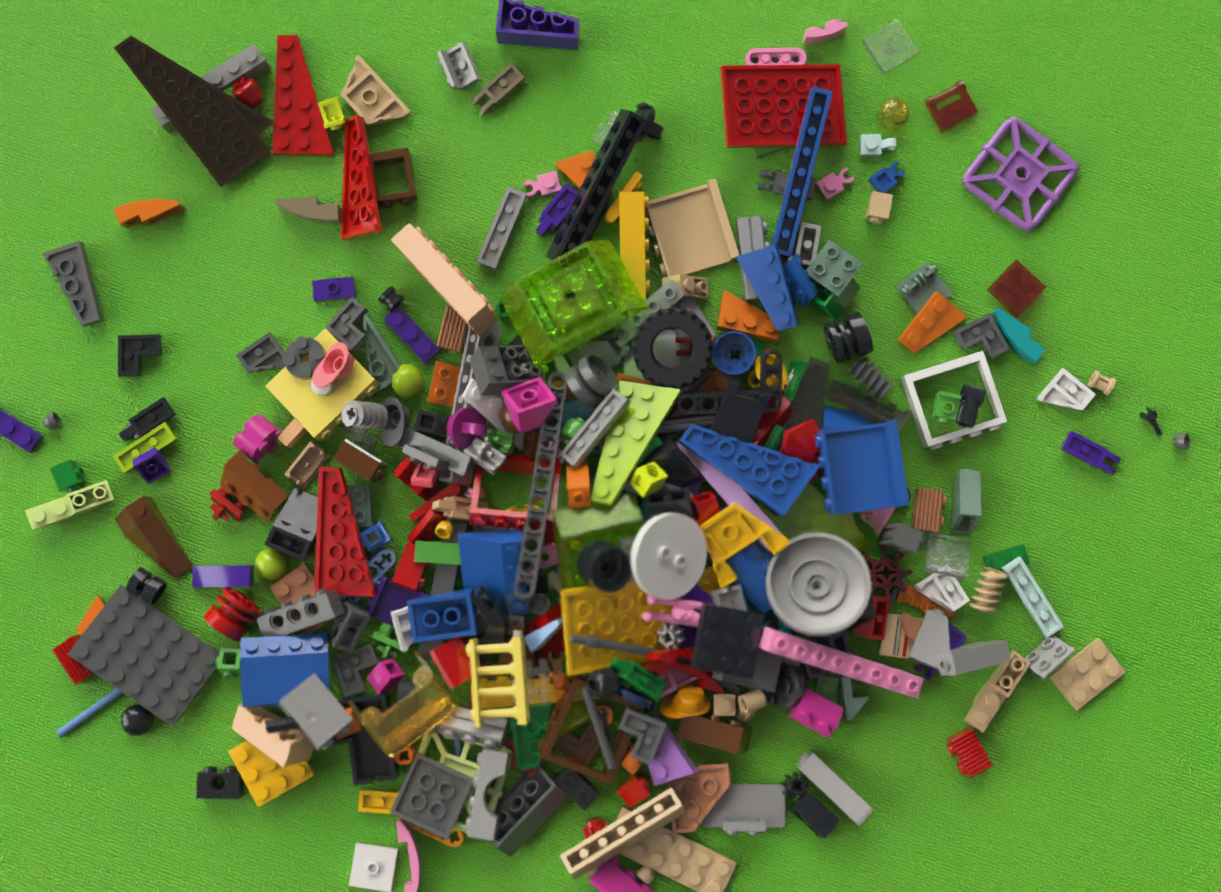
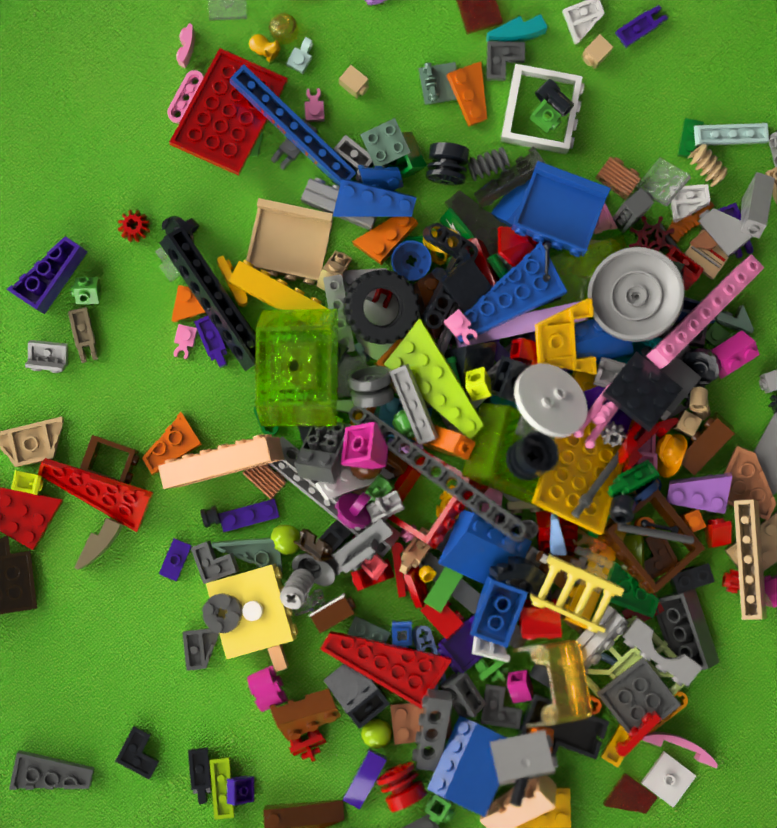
camera: 65 degrees left, 0 degrees up
orange slope [113,199,185,228] -> none
tan hinge [284,442,331,488] -> none
coral piece [312,342,355,388] -> none
orange hinge [427,361,461,408] -> none
light grey plate [476,187,527,270] -> none
dark grey plate [619,708,667,765] -> none
blue plate [868,161,906,193] -> none
sand green slope [950,469,982,534] -> none
none -> bright green brick [71,276,102,305]
none -> red gear [118,210,150,242]
none -> orange wing [142,412,202,475]
none -> yellow animal [249,34,281,62]
none -> dark brown hinge [293,529,334,562]
none -> bright pink plate [444,309,478,346]
none -> black hinge [543,242,551,282]
none -> tan brick [582,34,613,69]
none -> clear red wing [603,773,658,813]
none -> red plate [616,710,662,757]

